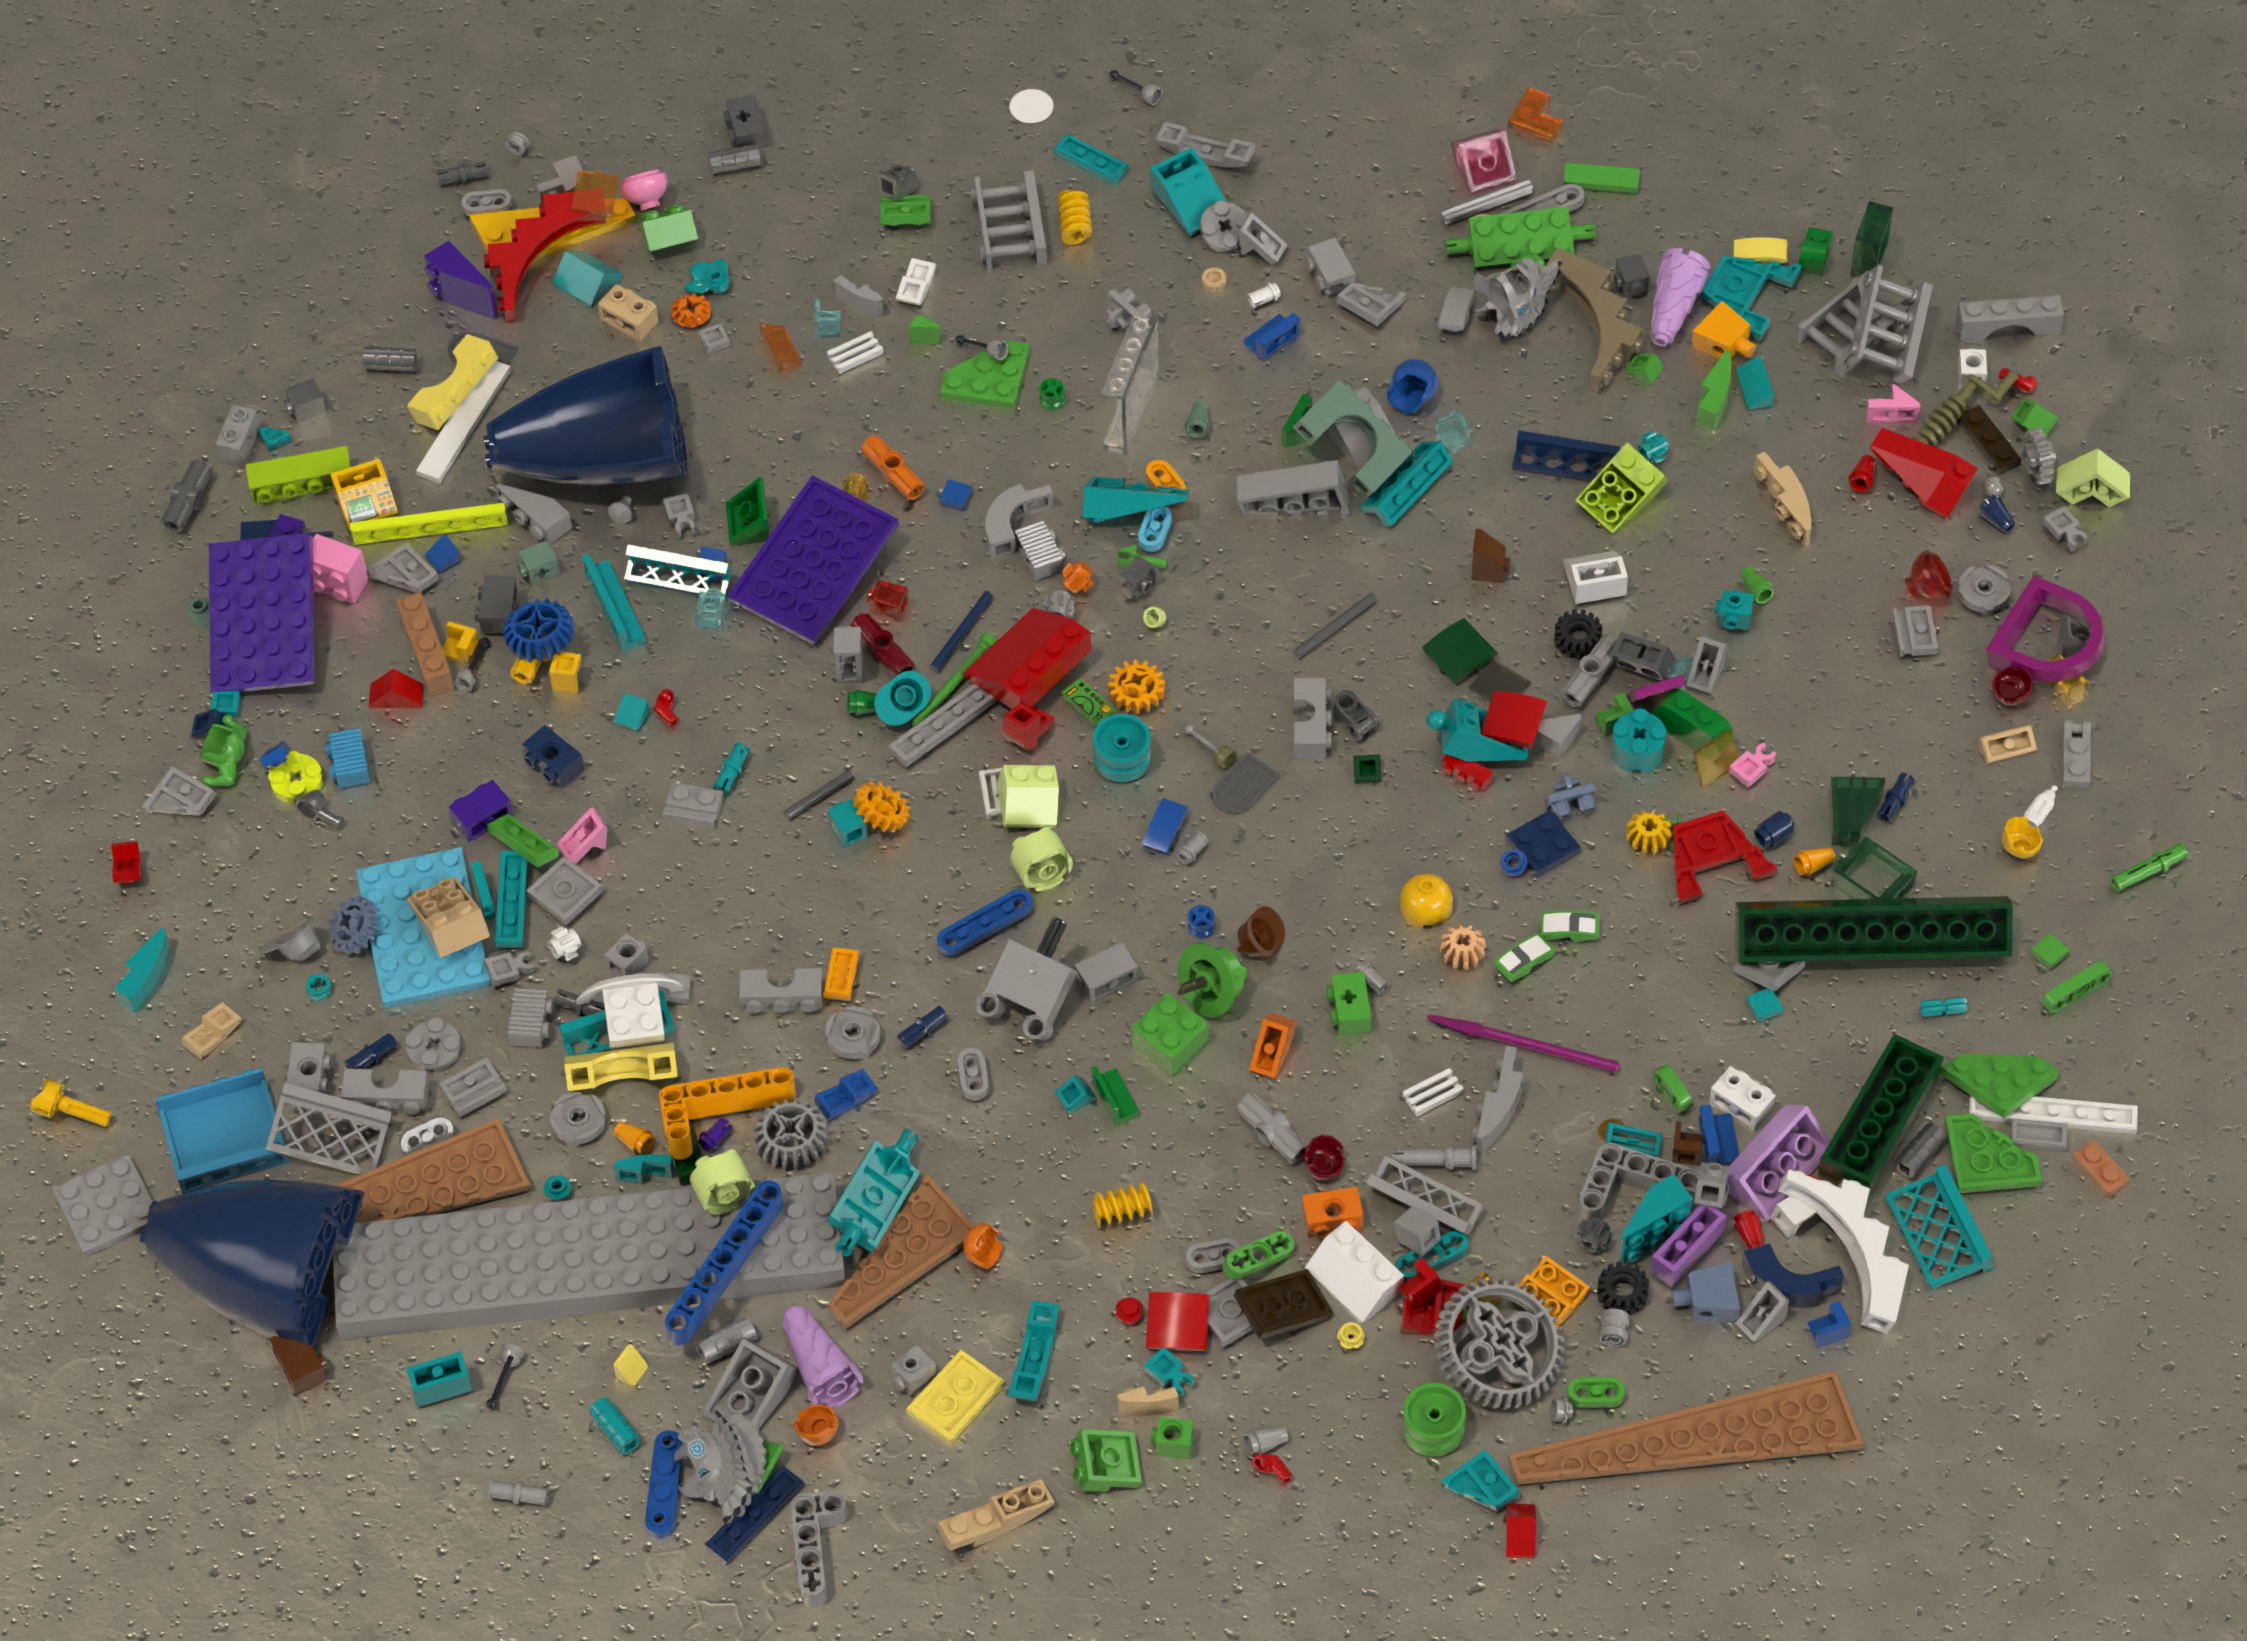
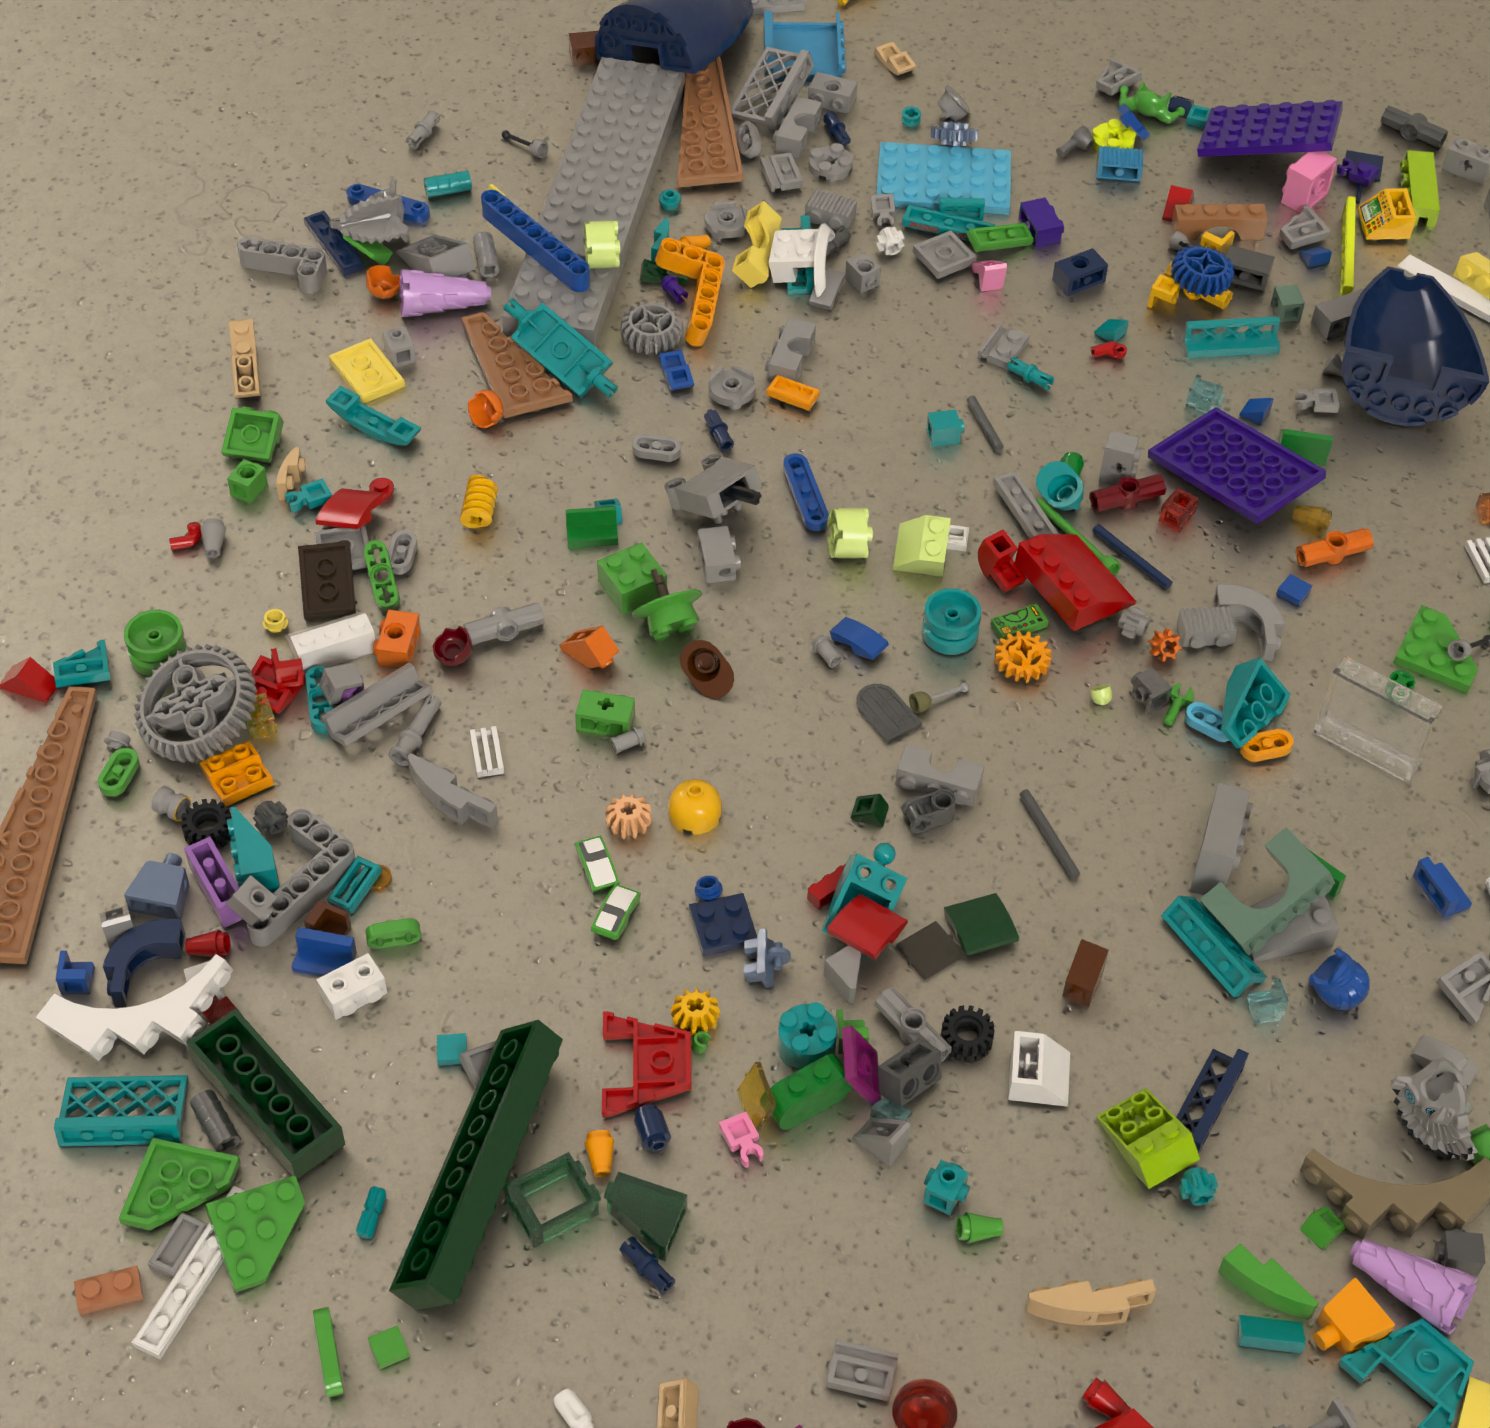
camera: 105 degrees right, 5 degrees down
red bracket [111,841,142,883] -> none
teal slope [114,927,170,1013] -> none
teal tile [257,427,292,452] -> none
tan slope [406,877,490,958] -> none
teal brick [406,1351,472,1407] -> none
fence [624,545,733,599] -> none
light orange gear [853,781,910,832] -> none
sand green cone [1184,401,1210,438] -> none
blue wheel [1188,905,1215,939] -> none
magenta piece [1427,1014,1620,1072] -> none
lavender slope [1727,1104,1830,1222] -> none
yellow hair [2001,817,2043,859] -> none

